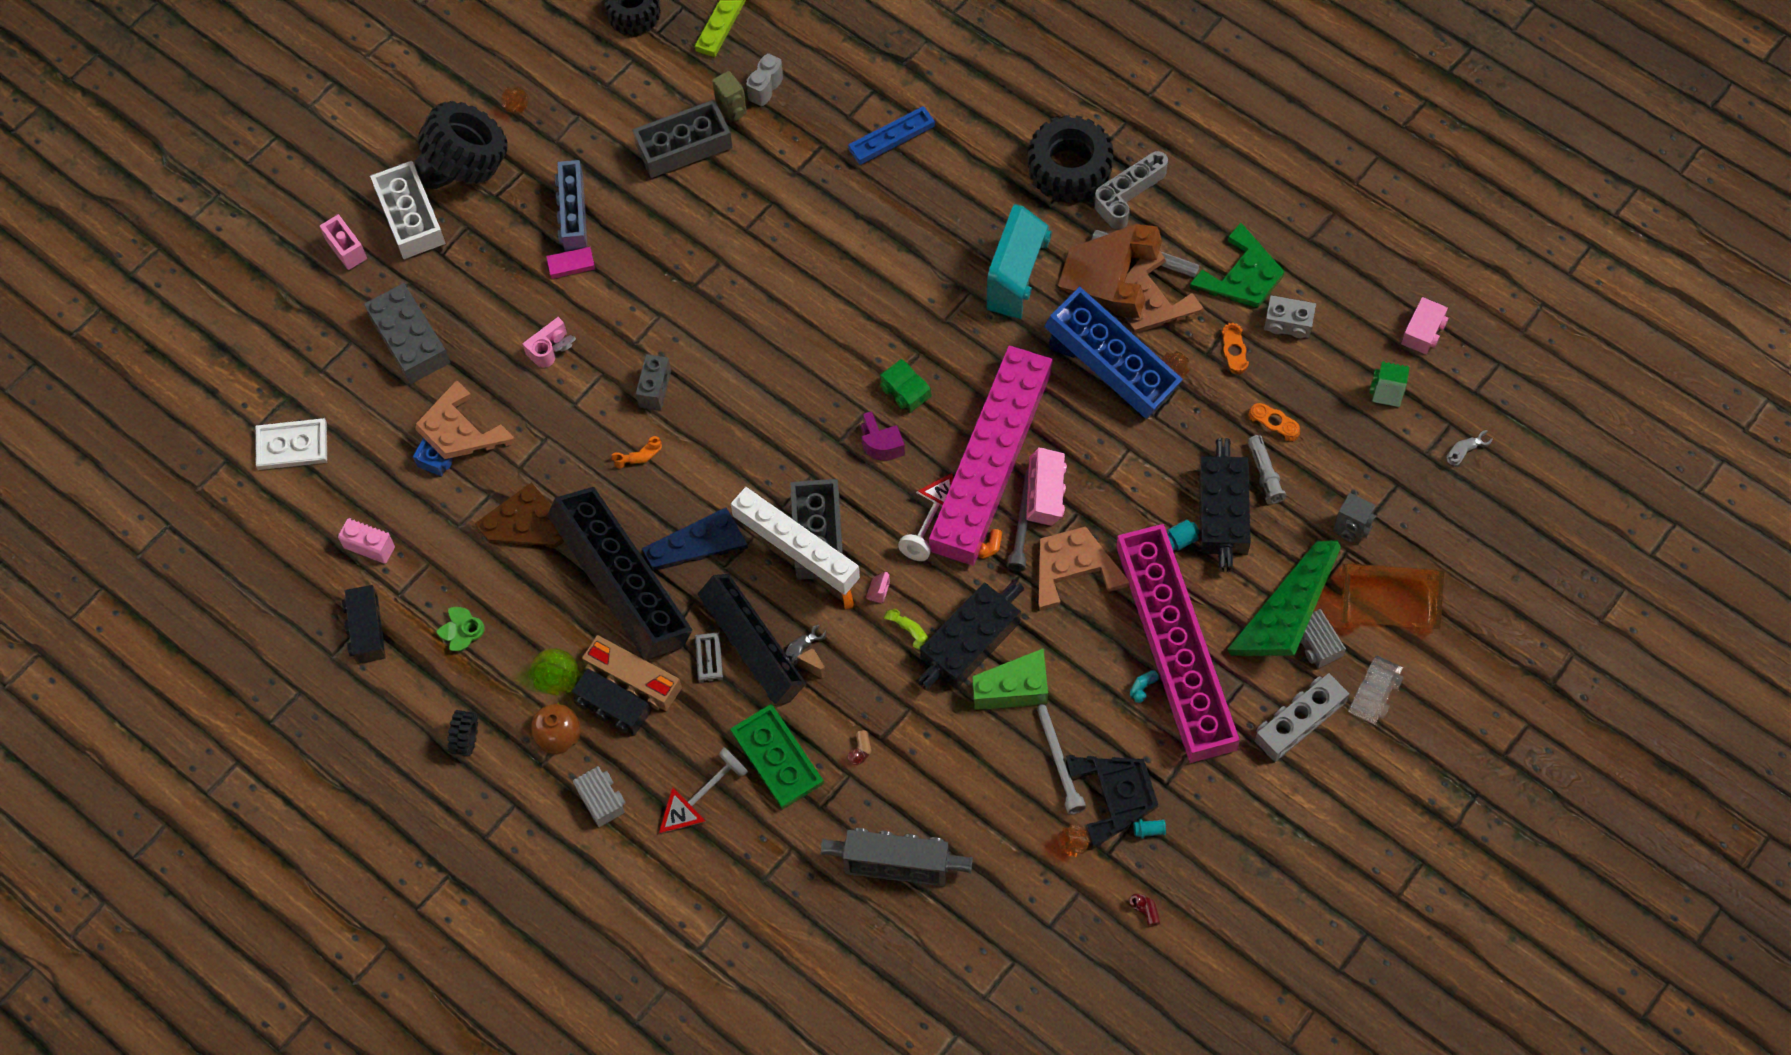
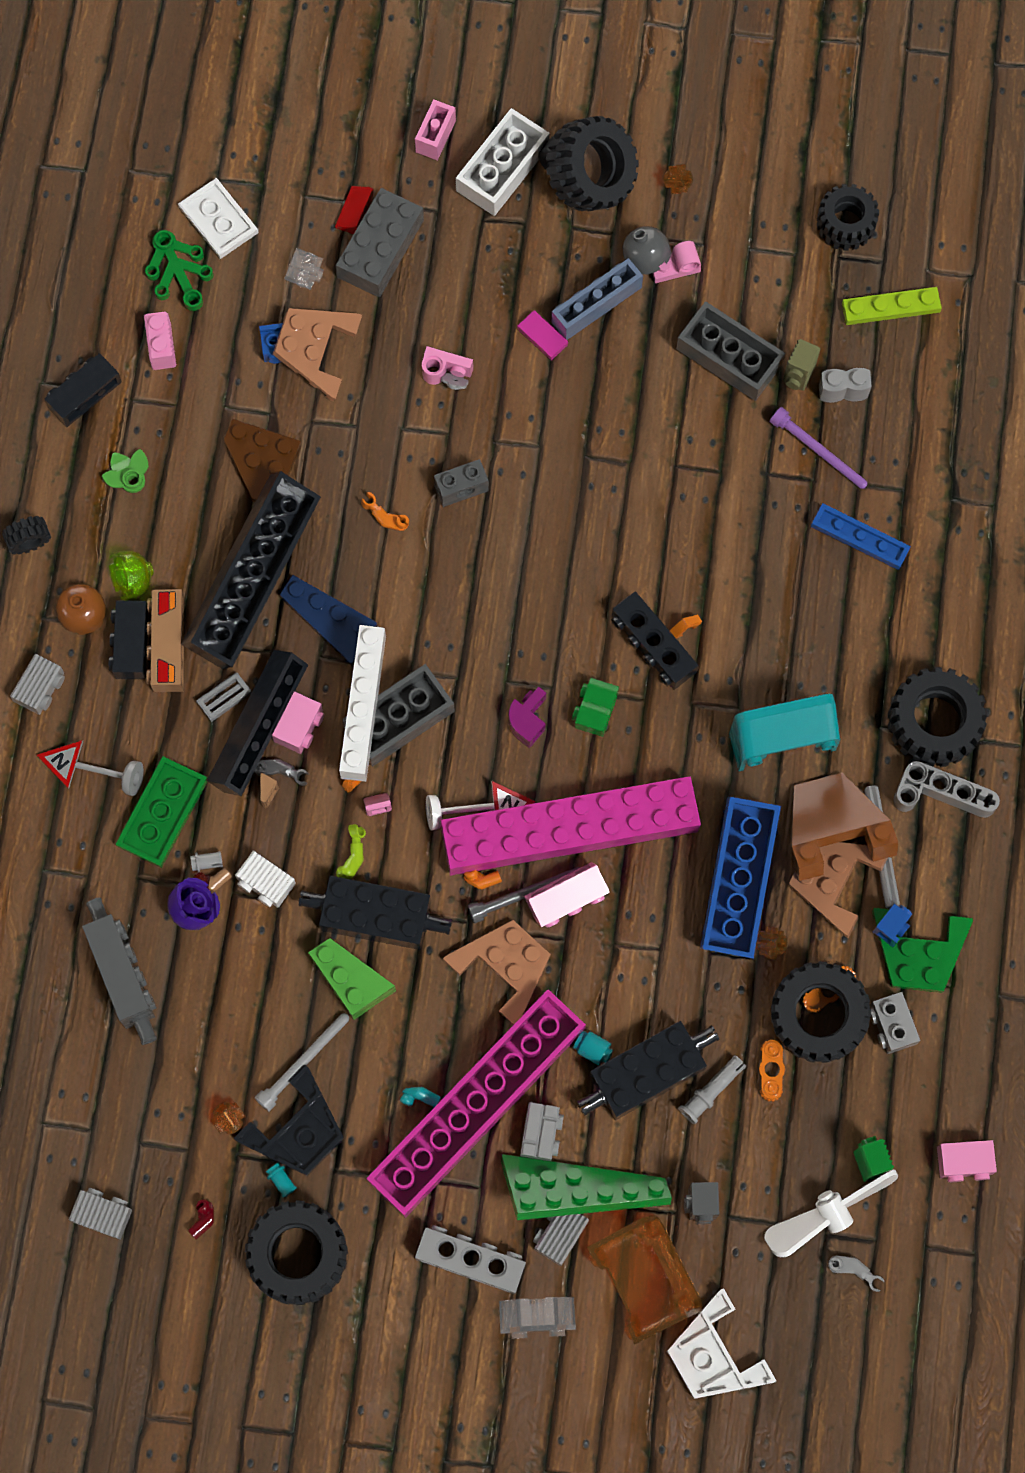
camera: 55 degrees right, 10 degrees up
none -> light grey brick [69,1188,132,1240]
none -> green plant [145,230,214,311]
none -> dark purple cylinder [167,878,220,930]
none -> light grey pin [190,851,223,873]
none -> white brick [235,851,296,908]
none -> black tyre [245,1200,348,1305]
none -> bright pink brick [272,692,324,754]
none -> clear brick [284,248,324,290]
none -> red slope [335,186,374,234]
none -> light grey brick [520,1102,564,1161]
none -> black brick [611,591,699,690]
none -> dark grey cylinder [622,226,672,275]
none -> bright pink plate [652,241,701,283]
none -> white wing [667,1288,776,1399]
none -> orange tile [670,614,702,638]
none -> white piece [765,1170,898,1257]
none -> medium lavender piece [770,407,867,489]
none -> black tyre [771,961,871,1063]
none -> blue brick [873,903,912,948]

